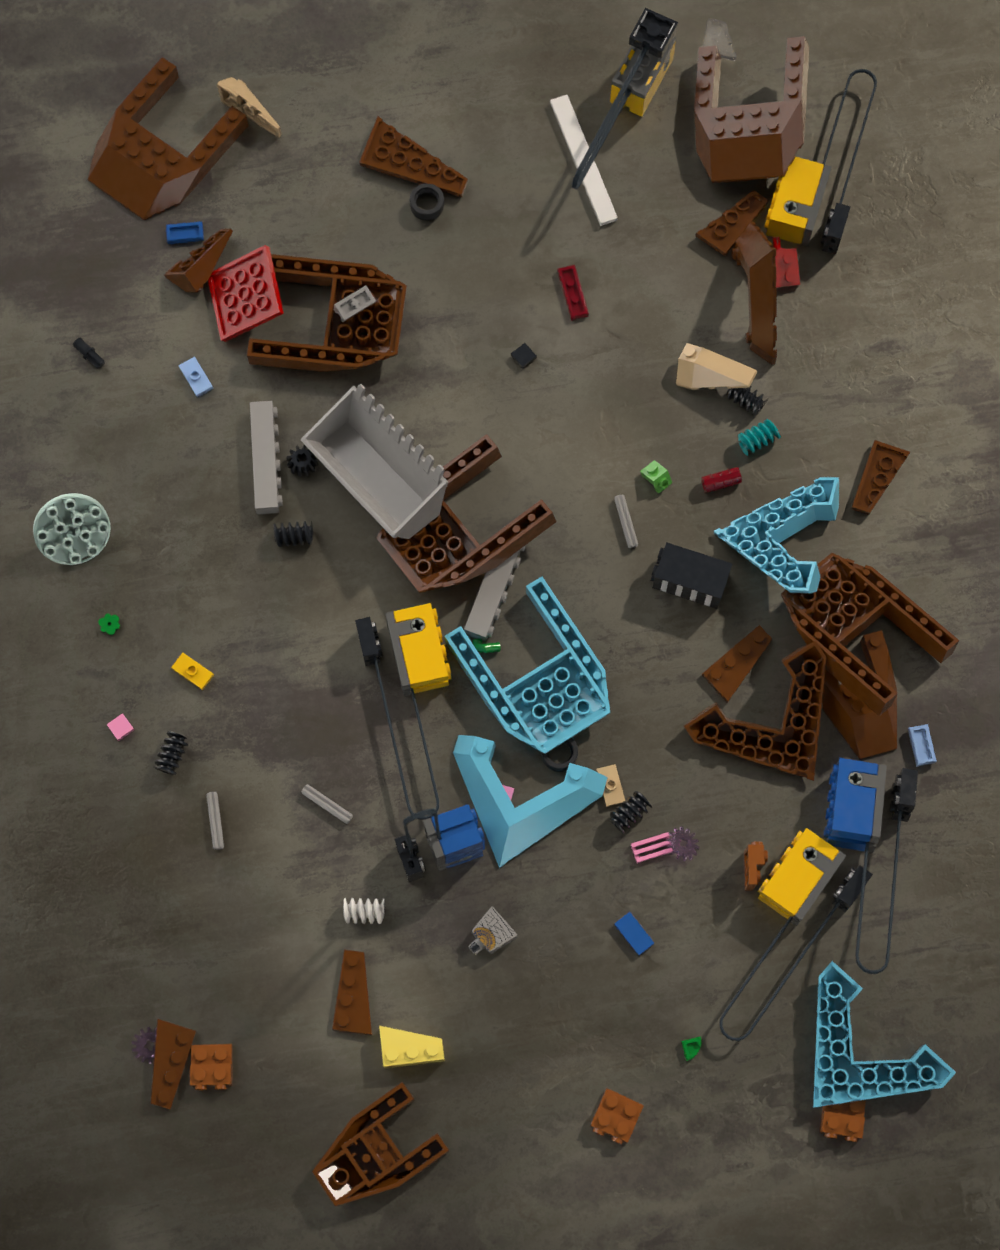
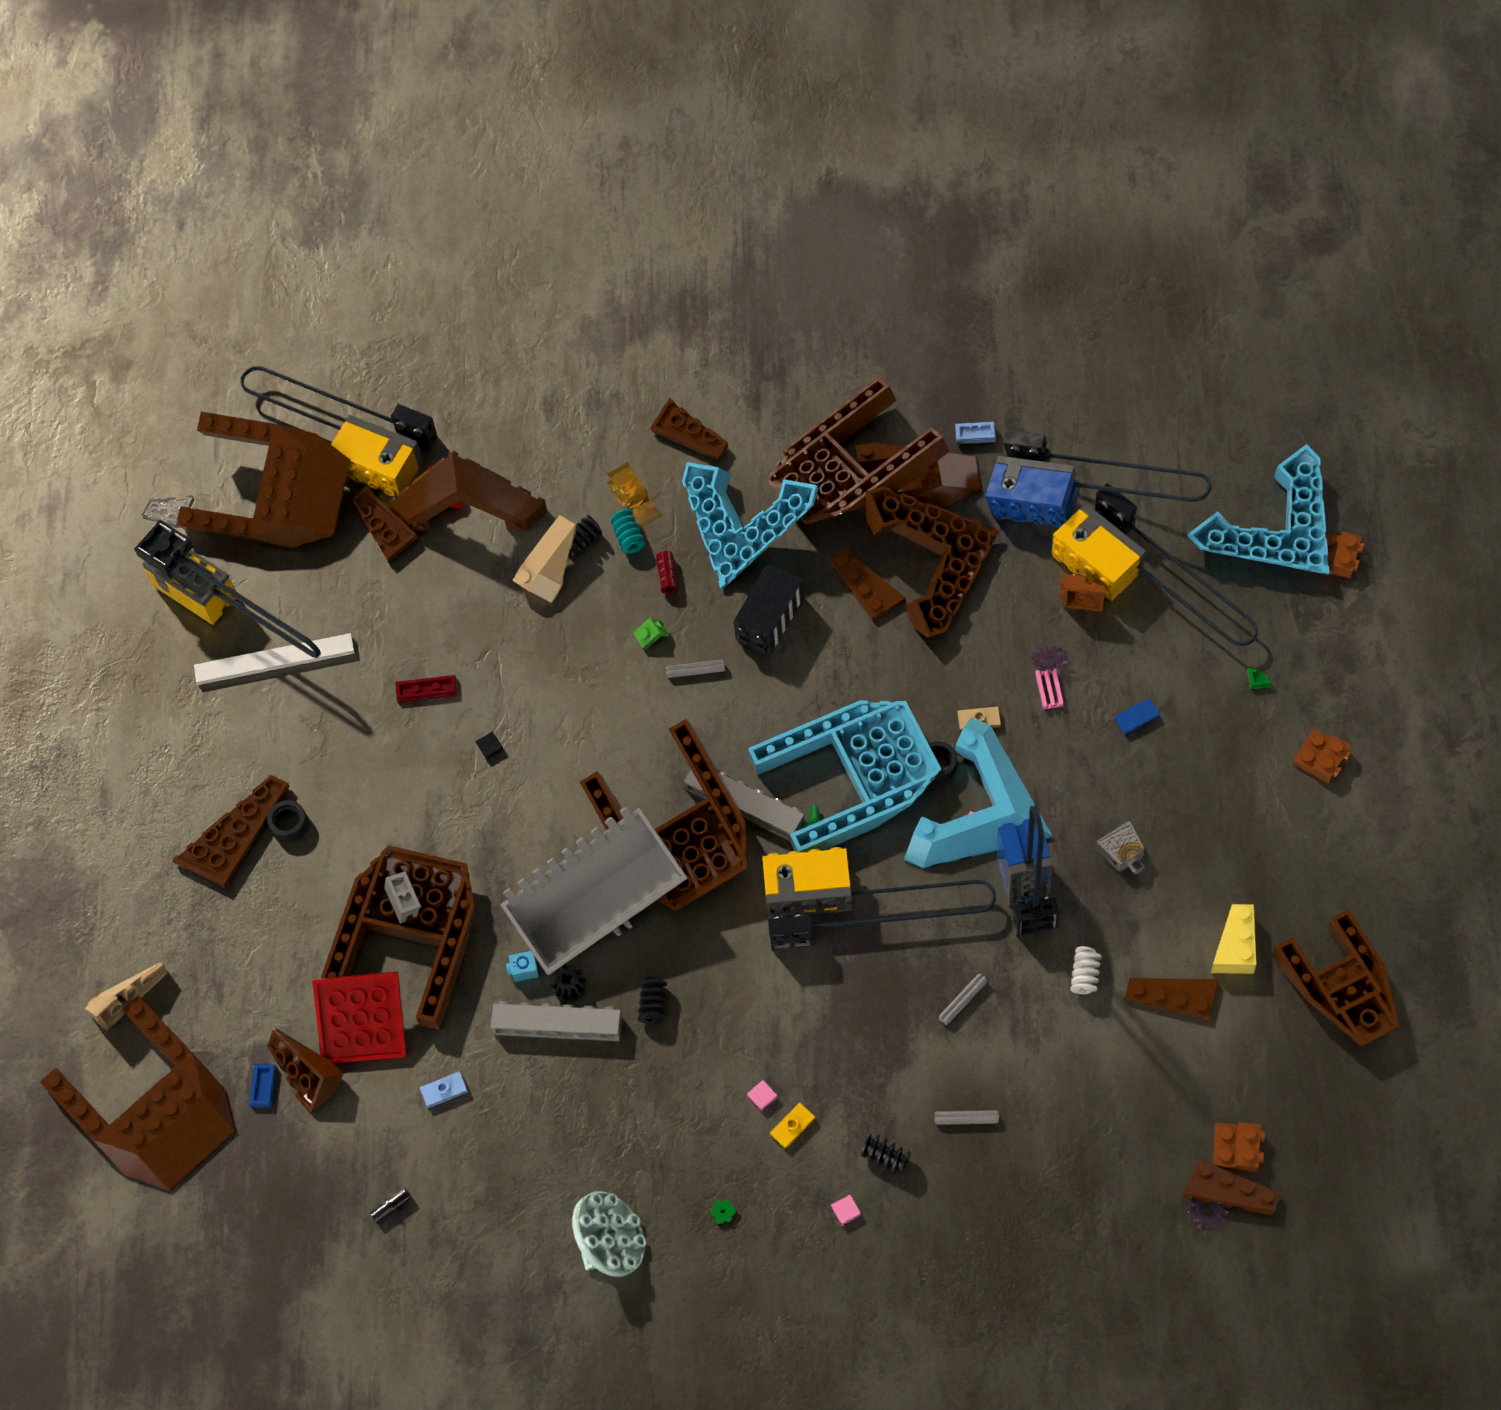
camera: 75 degrees left, 10 degrees down
black piece [610,791,652,834] -> none
none -> medium azure brick [506,951,539,982]
none -> clear yellow brick [607,462,649,510]
none -> bright pink tile [747,1080,778,1112]

